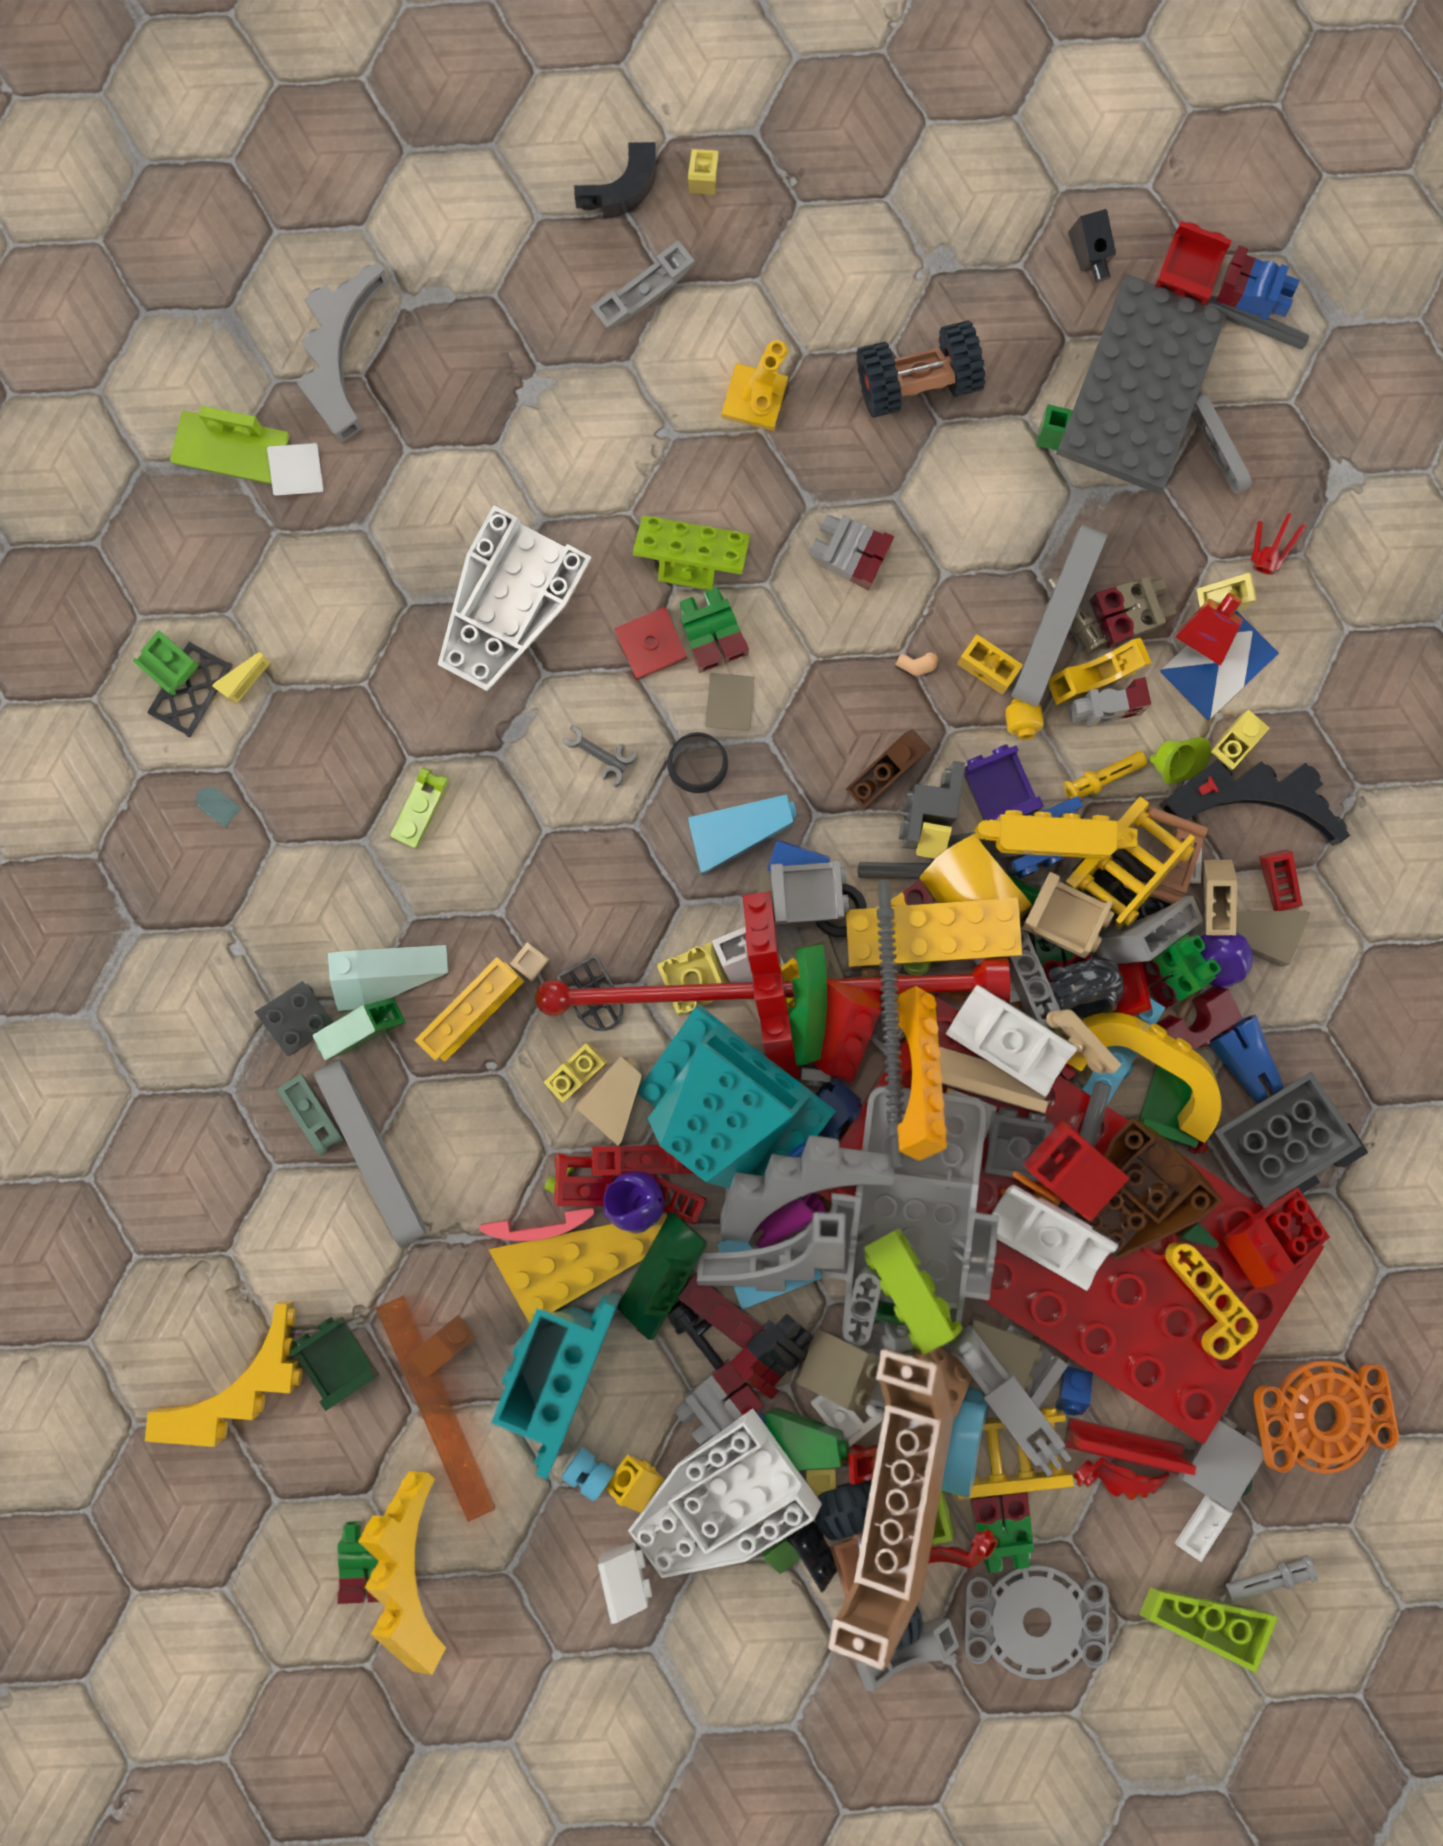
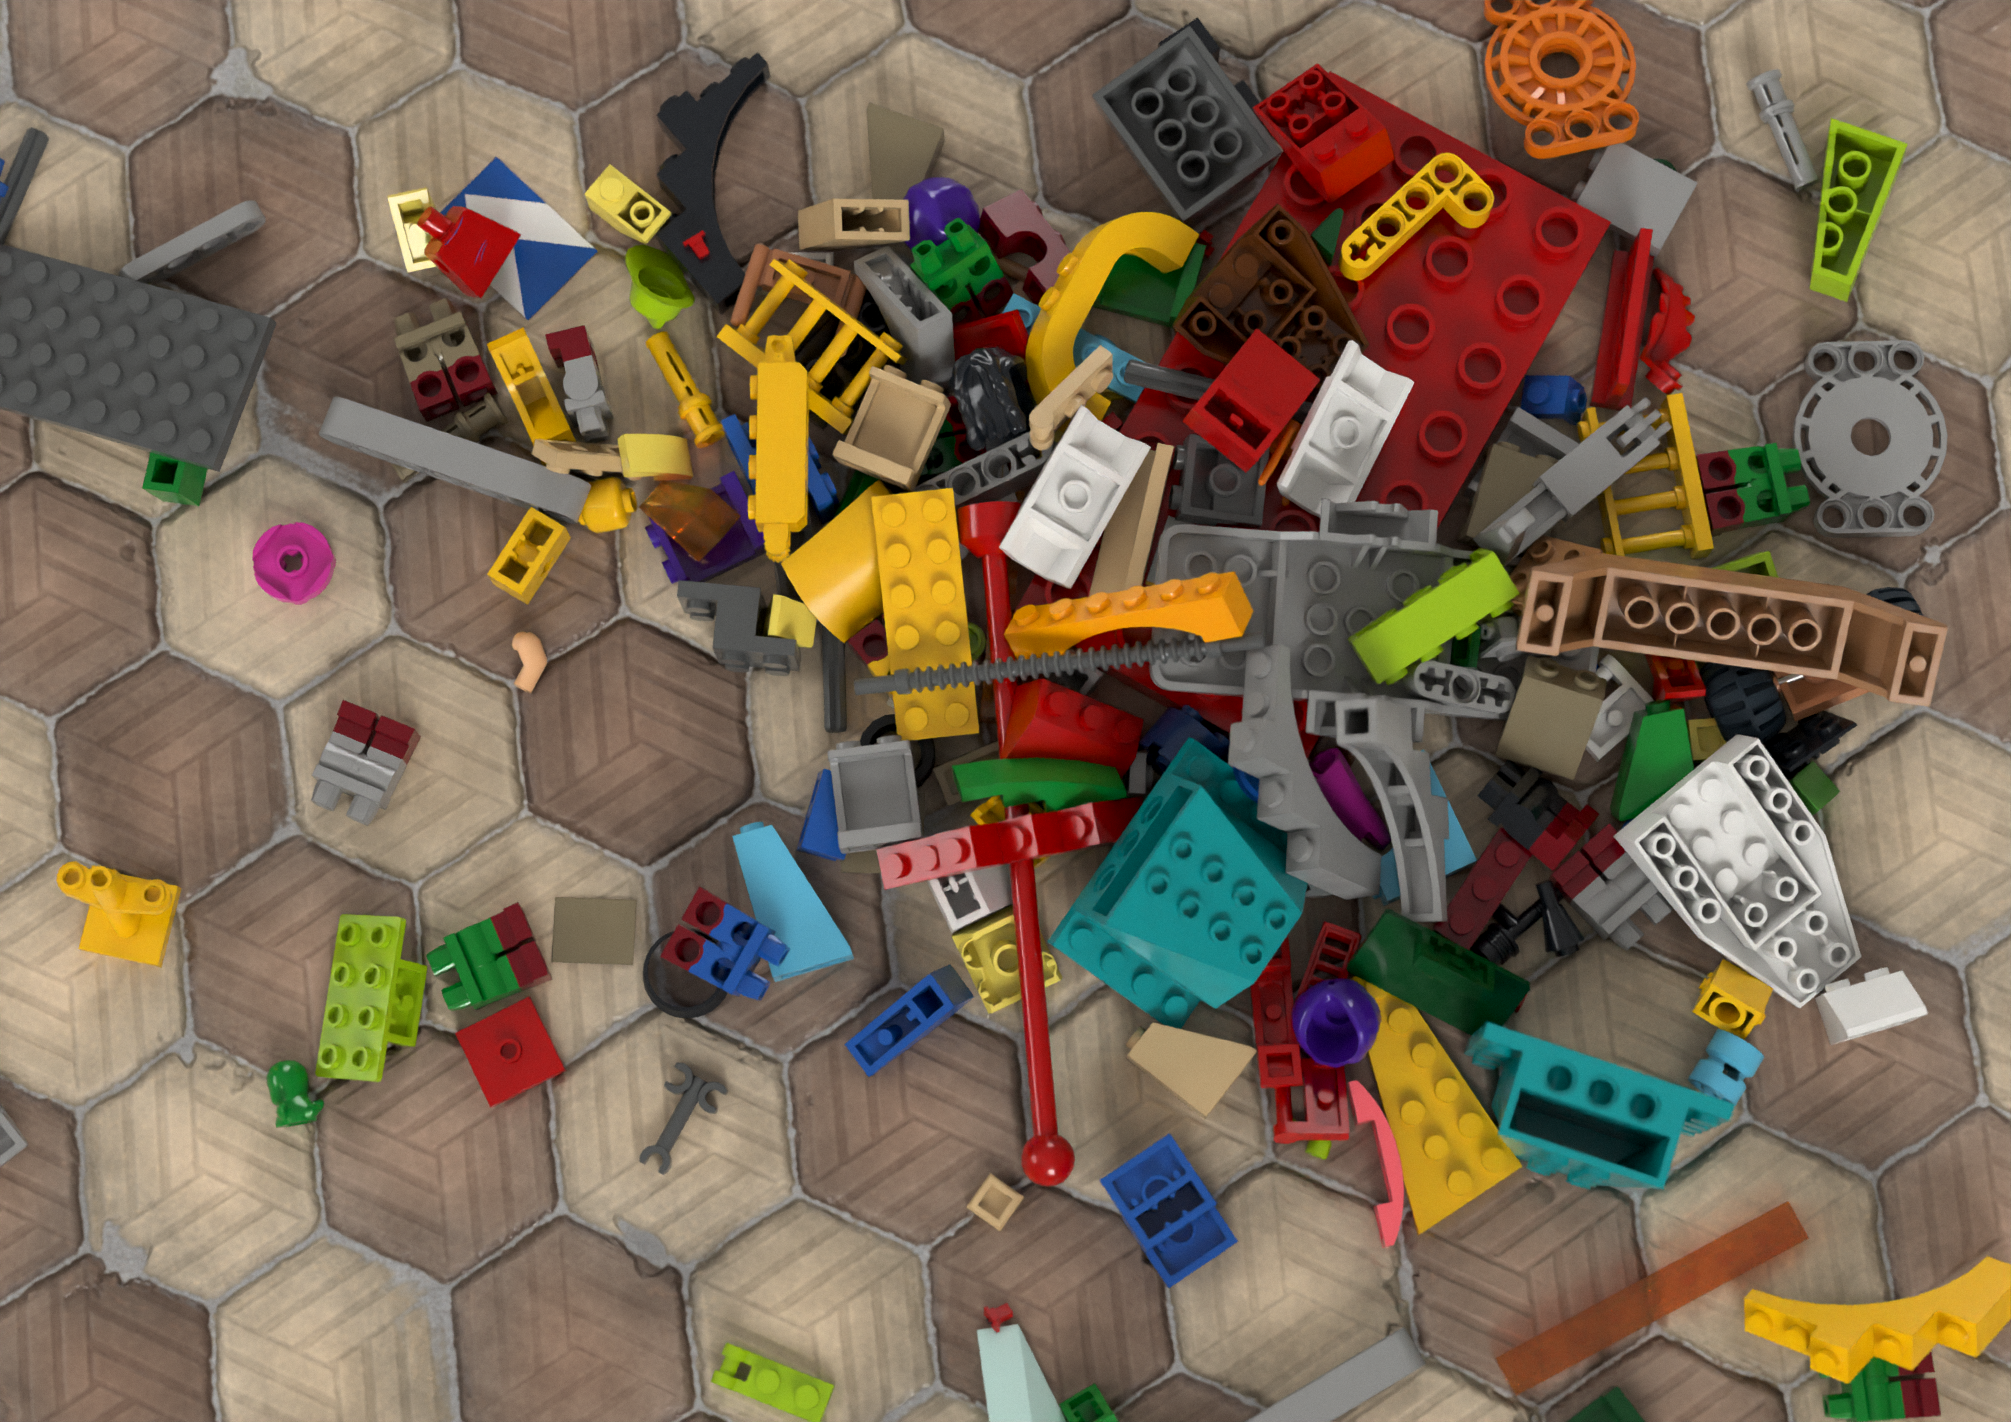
camera: 90 degrees left, 5 degrees down
dark orange slope [407,1315,476,1379] -> none
yellow fence [415,957,525,1062] -> none
white wedge [438,505,592,692] -> none
light yellow slope [544,1042,607,1103] -> none
black window [557,954,623,1031] -> none
reddish brown slope [846,729,931,809] -> none
black plate [856,320,985,418] -> none
light grey arch [856,1618,959,1691] -> none
red plant [928,1529,998,1569] -> none
medium azure arch [941,1388,990,1498] -> none
white plate [1175,1495,1233,1562] -> none
blue piece [1208,1014,1284,1103] -> none
red plant [1250,513,1306,575] -> none
red slope [1259,850,1303,911] -> none
none -> dark pink plate [252,522,336,605]
none -> green animal [266,1060,324,1128]
none -> tan plate [532,439,642,481]
none -> light yellow slope [617,434,693,481]
none -> clear orange slope [639,480,741,562]
none -> blue hips [660,886,790,1001]
none -> blue slope [845,964,975,1077]
none -> red piece [984,1303,1013,1333]
none -> blue bracket [1100,1133,1238,1289]
none -> black cone [1535,879,1585,957]

